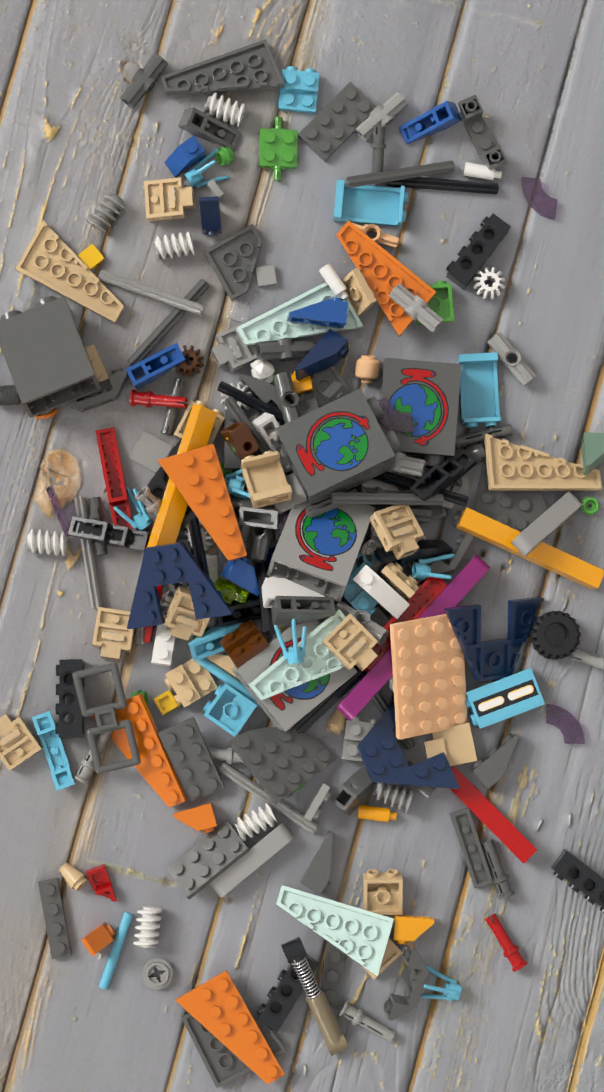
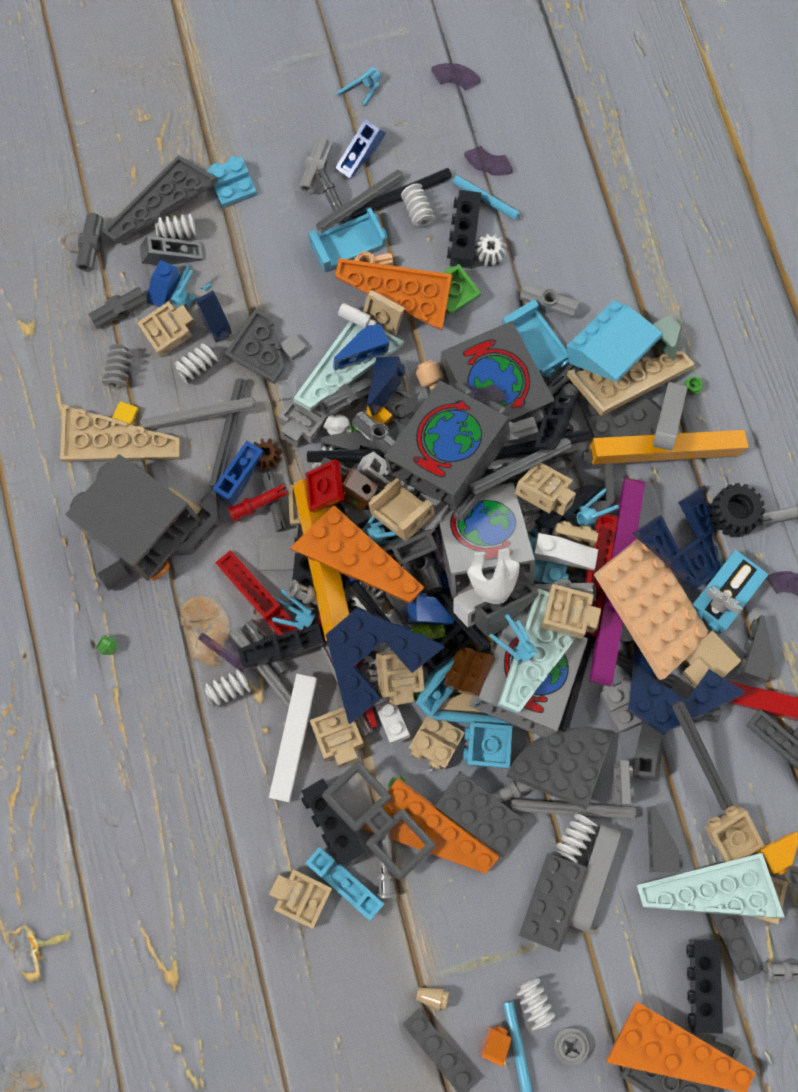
camera: 30 degrees left, 10 degrees down
red slope [86,864,117,902] -> none
yellow tile [153,689,179,716] -> none
orange slope [173,802,218,833] -> none
bright green plate [216,147,235,166] -> none
bright green plate [259,117,298,181] -> none
piece [281,937,349,1056] -> none
dark grey plate [298,82,377,162] -> none
tan cone [326,705,346,735] -> none
light orange cylinder [357,804,397,823] -> none
light grey piece [371,783,414,814] -> none
light grey piece [389,283,443,333] -> none
dark grey slope [458,94,507,170] -> none
white cylinder [463,162,502,180] -> none
none -> dark grey piece [88,287,147,329]
none -> white tile [269,674,318,802]
none -> red plate [305,459,344,513]
none -> medium azure plant [337,67,381,106]
none -> white piece [401,184,435,227]
none -> clear purple tile [431,63,481,90]
none -> medium azure piece [453,175,520,220]
none -> white piece [467,548,520,604]
none -> medium azure slope [567,300,663,382]
none -> dark grey axle [672,701,733,811]
none -> light grey animal [706,585,743,613]

